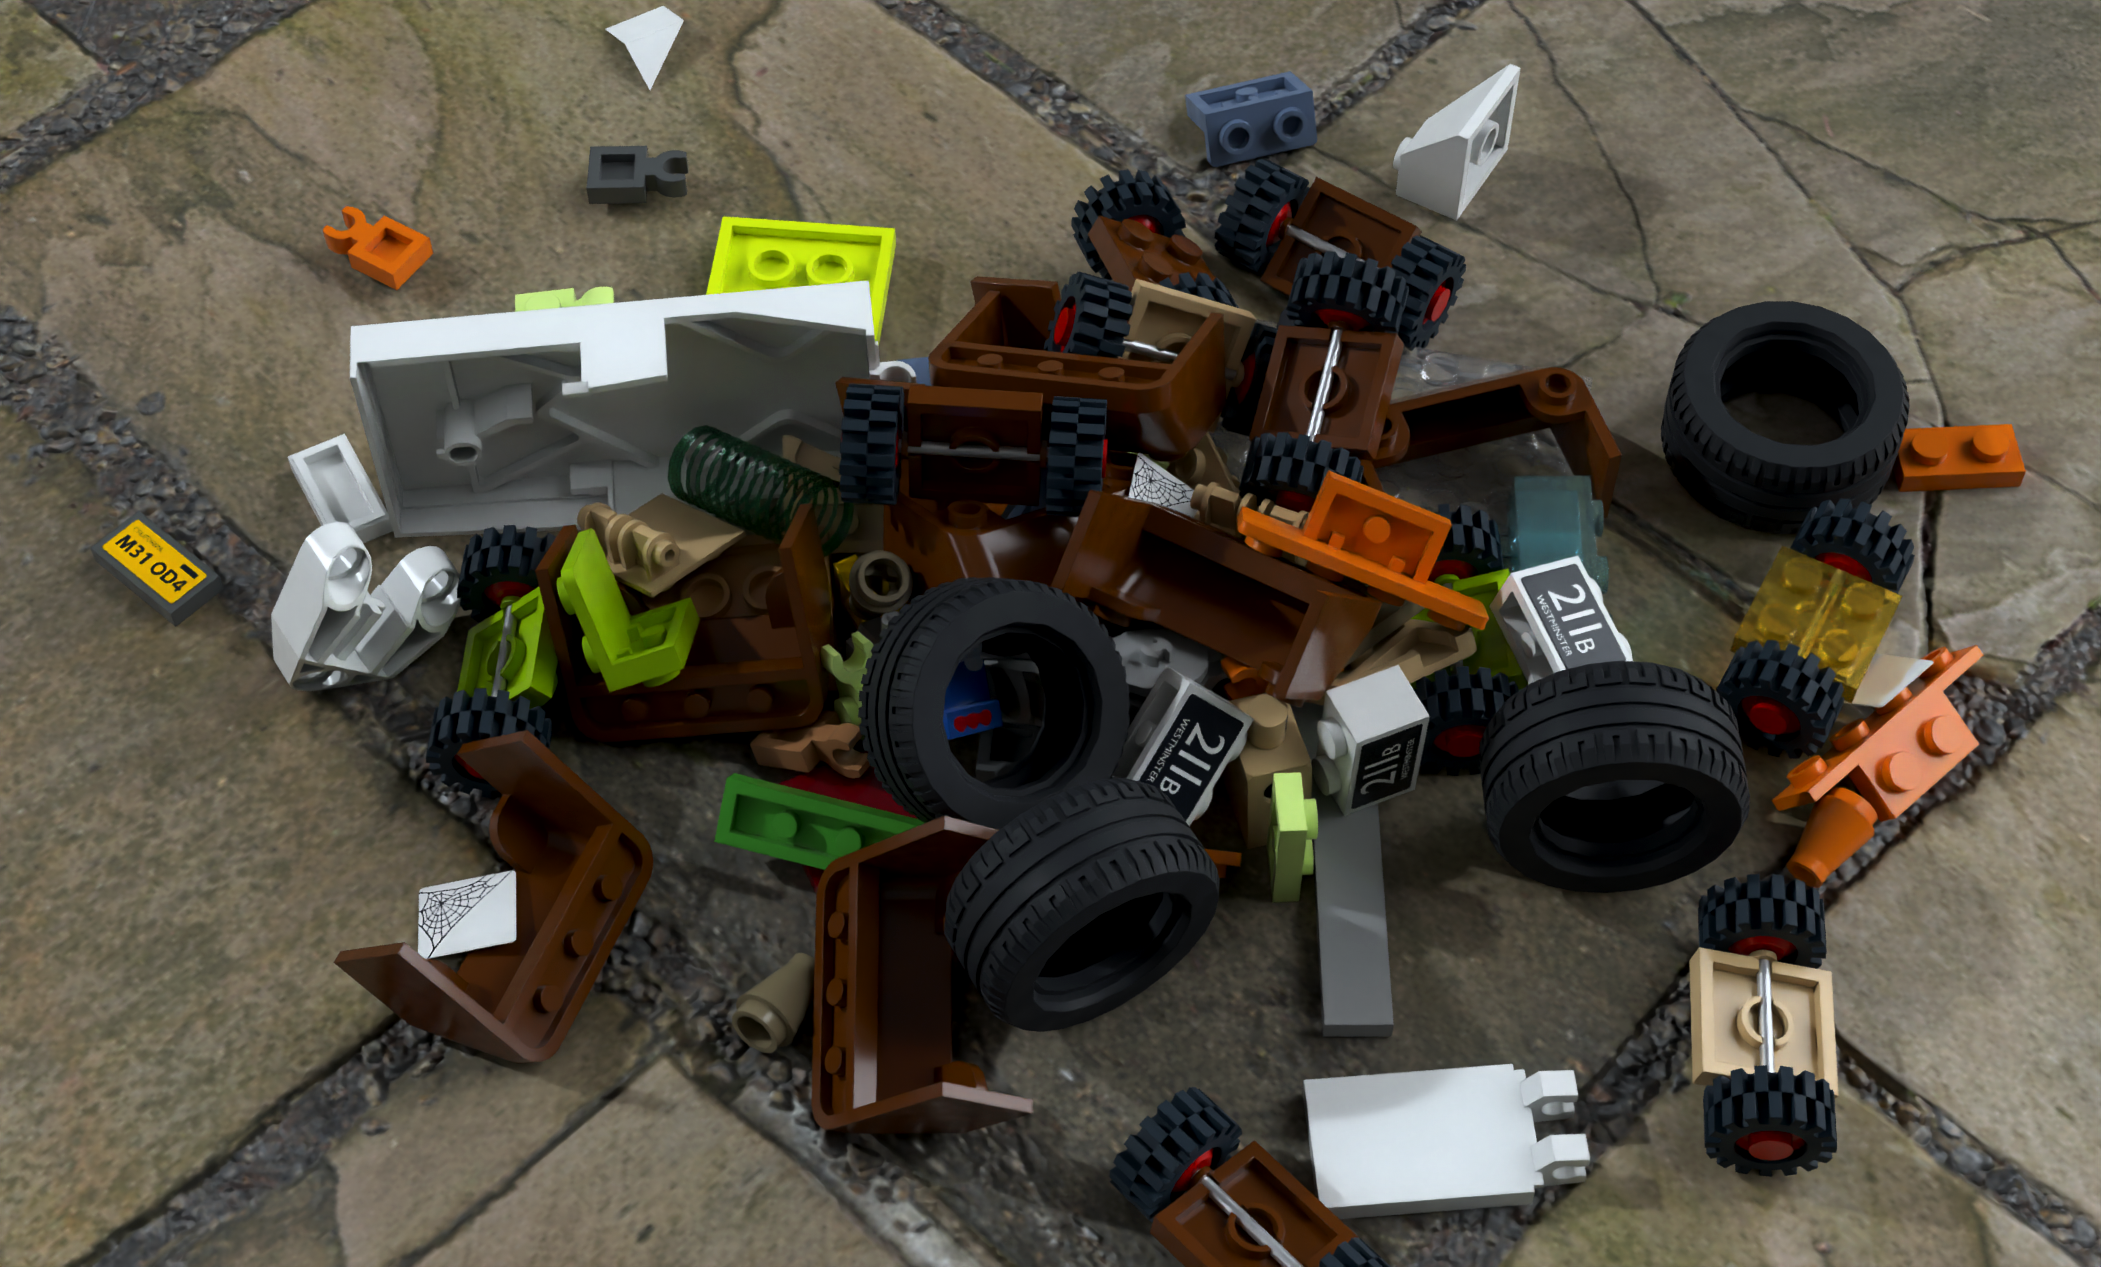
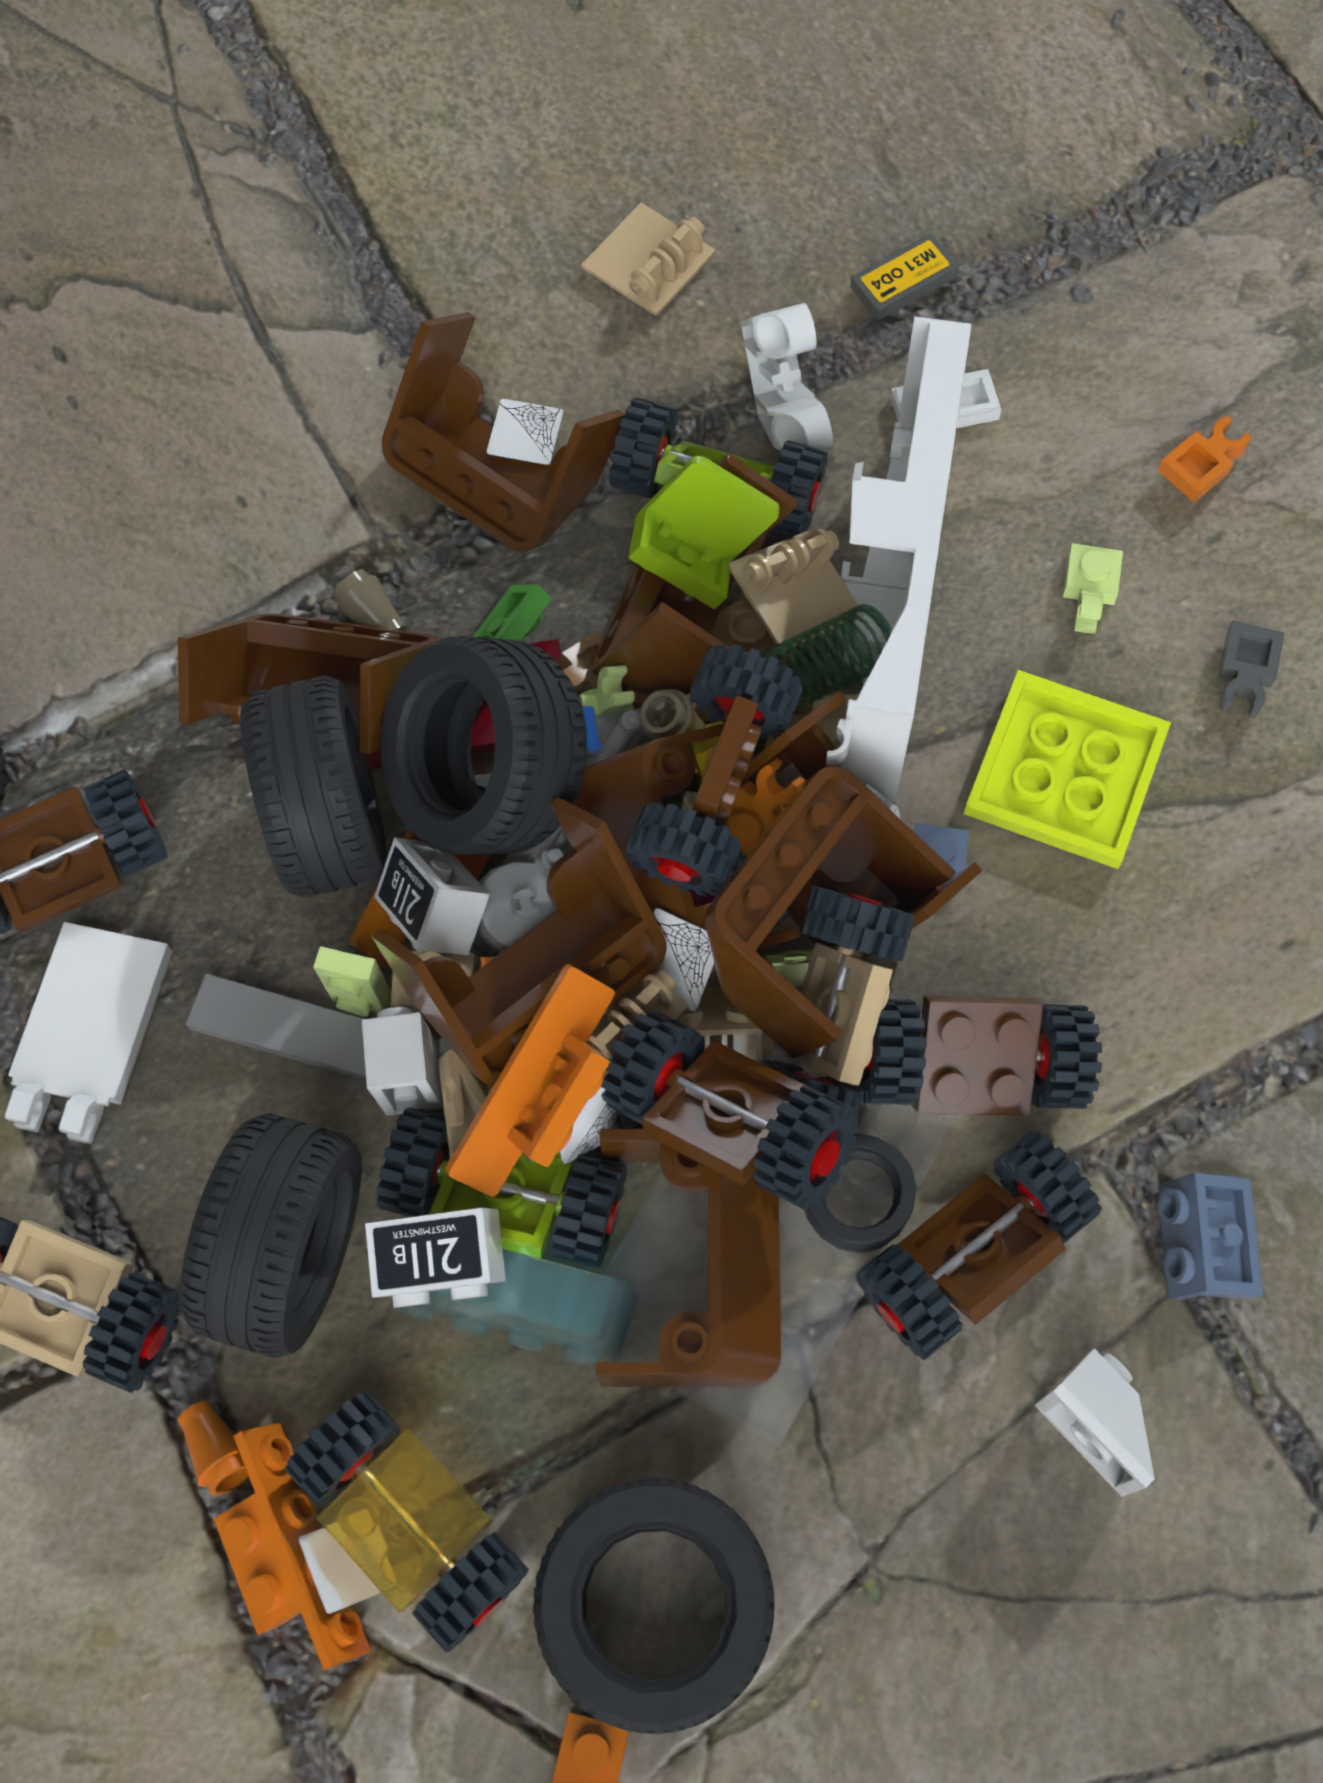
camera: 110 degrees right, 15 degrees up
none -> tan hinge [581,202,716,316]

